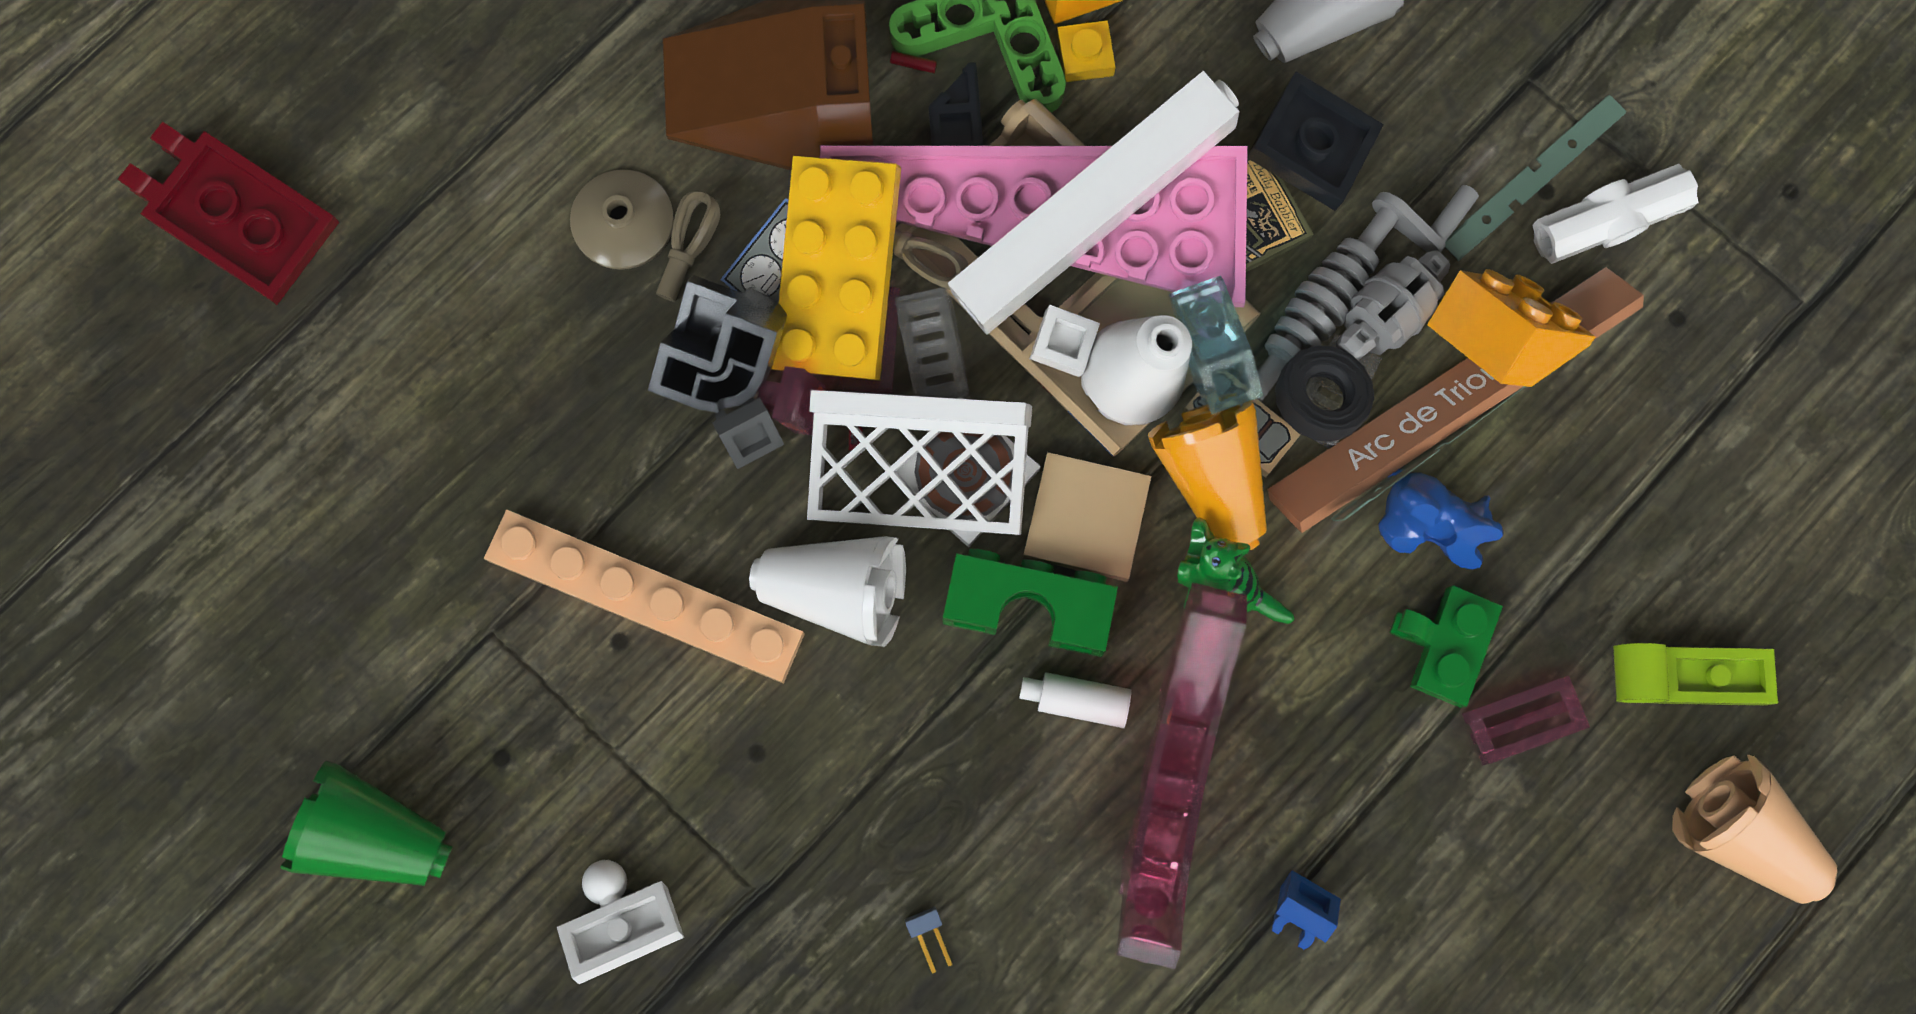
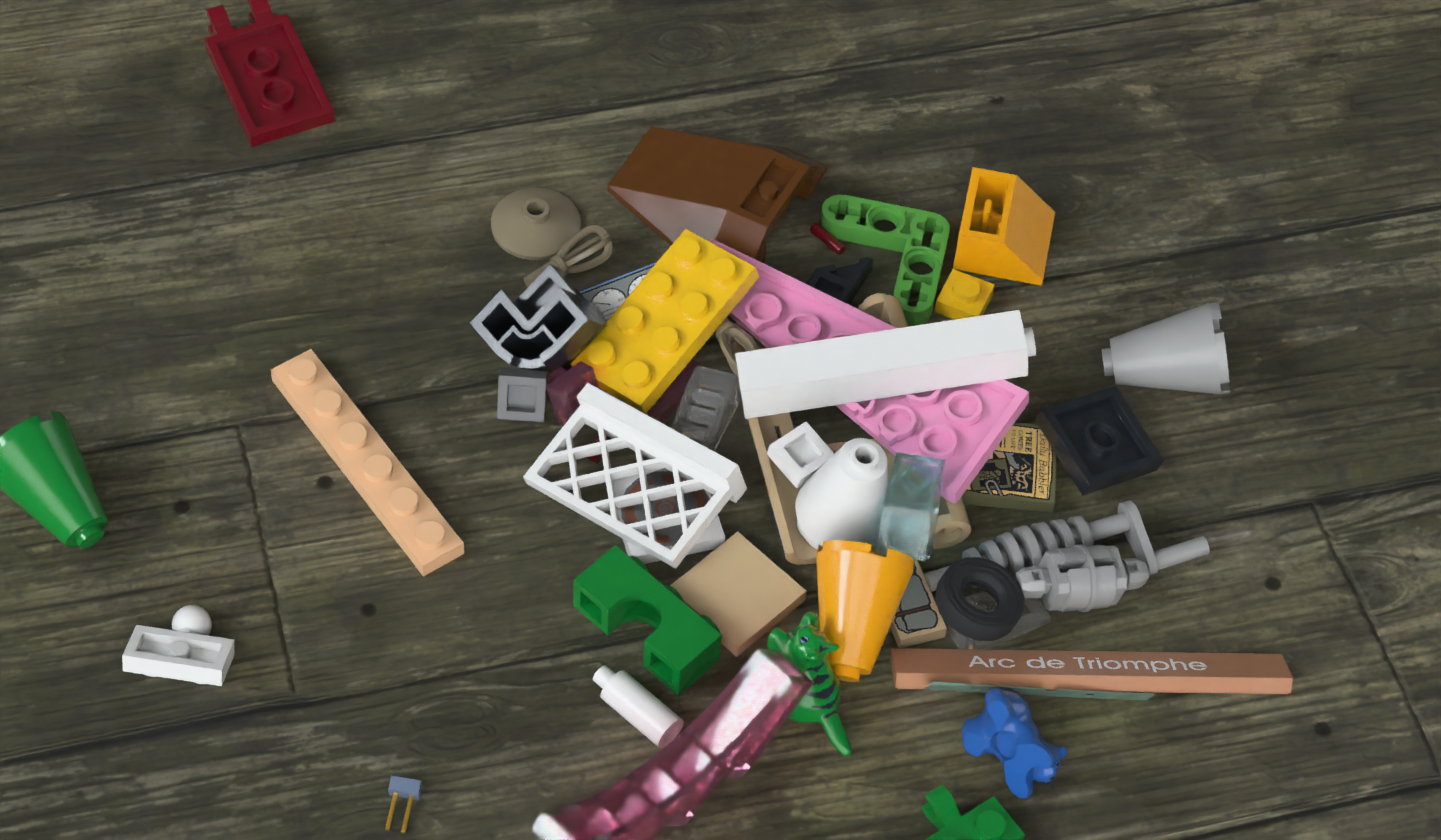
camera: 30 degrees right, 25 degrees down
white cone [749,536,906,647] -> none
light orange slope [1427,269,1596,387] -> none
sand green piece [1445,95,1626,261] -> none
white piece [1532,164,1699,264] -> none

